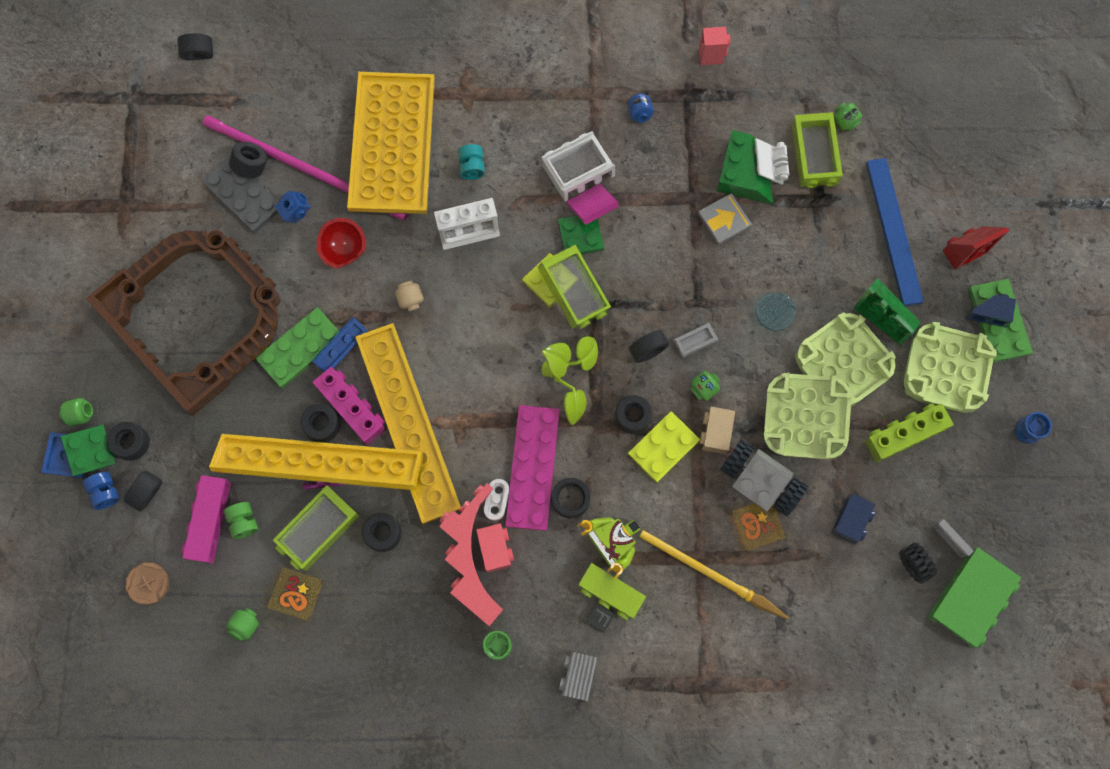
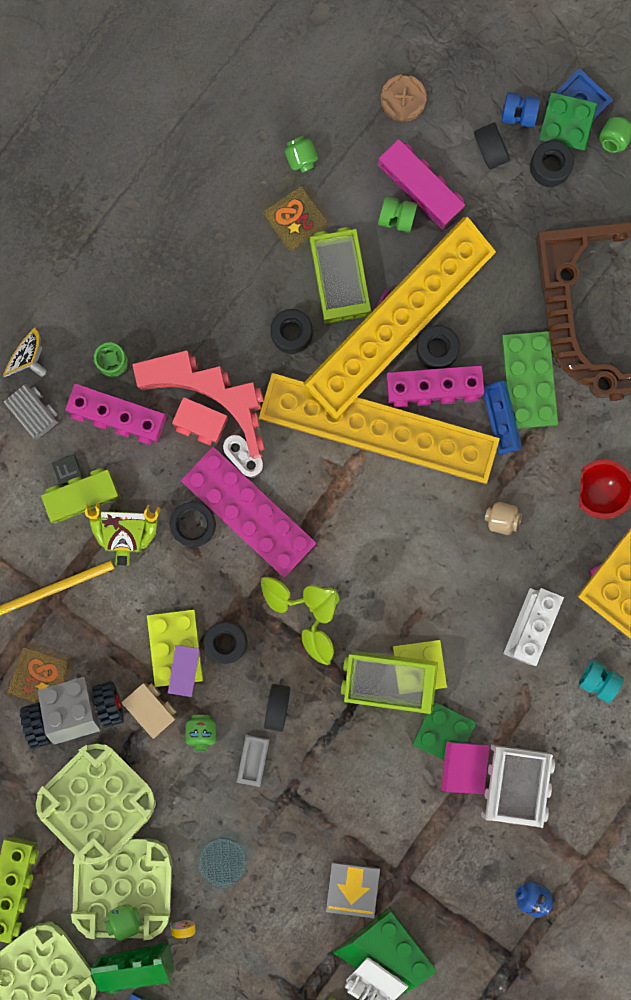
camera: 130 degrees right, 10 degrees up
none -> shield [3,327,47,377]
none -> dark pink brick [65,384,167,445]
none -> bright green head [104,904,143,941]
none -> medium lavender tile [168,645,200,697]
none -> yellow tile [171,920,196,938]

